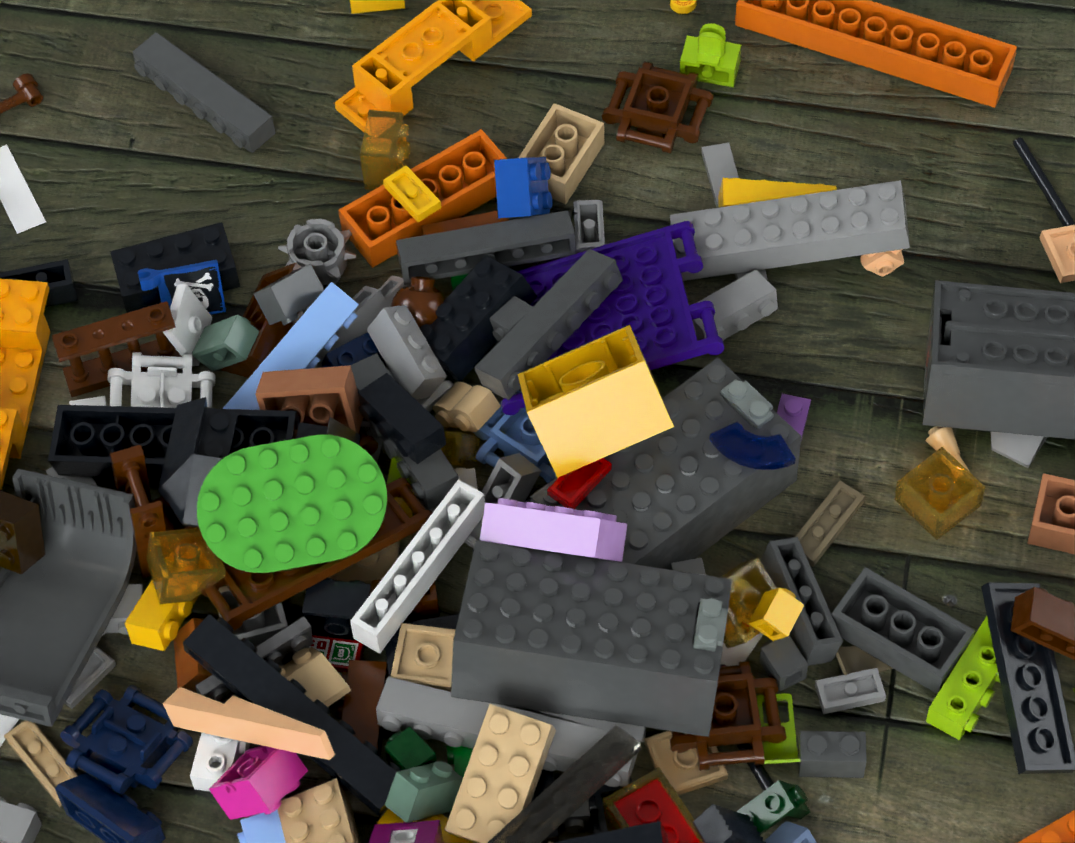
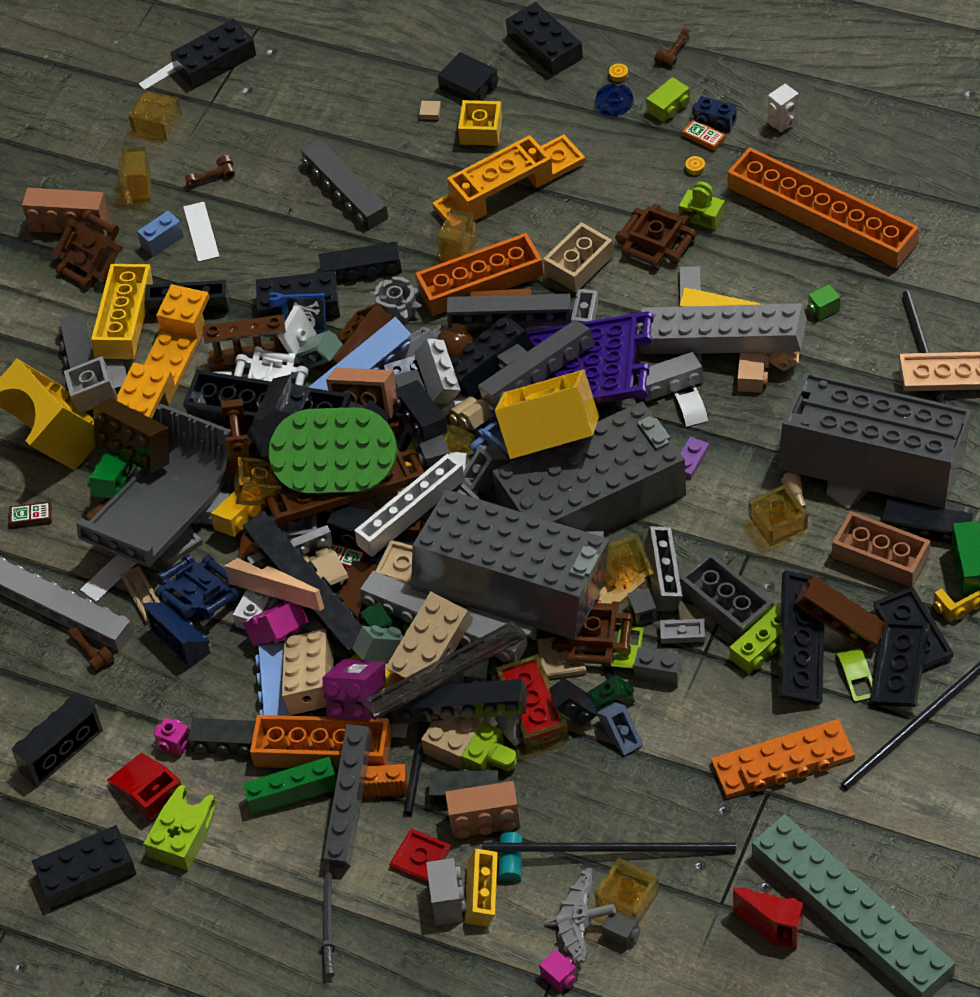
camera: 15 degrees right, 5 degrees down
dark grey brick [254,264,324,325] -> none
yellow plate [383,165,441,223] -> none
lavender brick [480,498,627,562] -> none
blue brick [494,157,553,218] -> none
red tile [547,458,612,509] -> none
clear blue tile [709,422,796,470] -> none
yellow brick [748,587,804,641] -> none
dark tan plate [795,480,865,567] -> none
none -> black brick [318,241,402,283]
none -> white piece [673,385,708,427]
none -> light nougat brick [738,352,769,393]
none -> bright green brick [807,284,840,321]

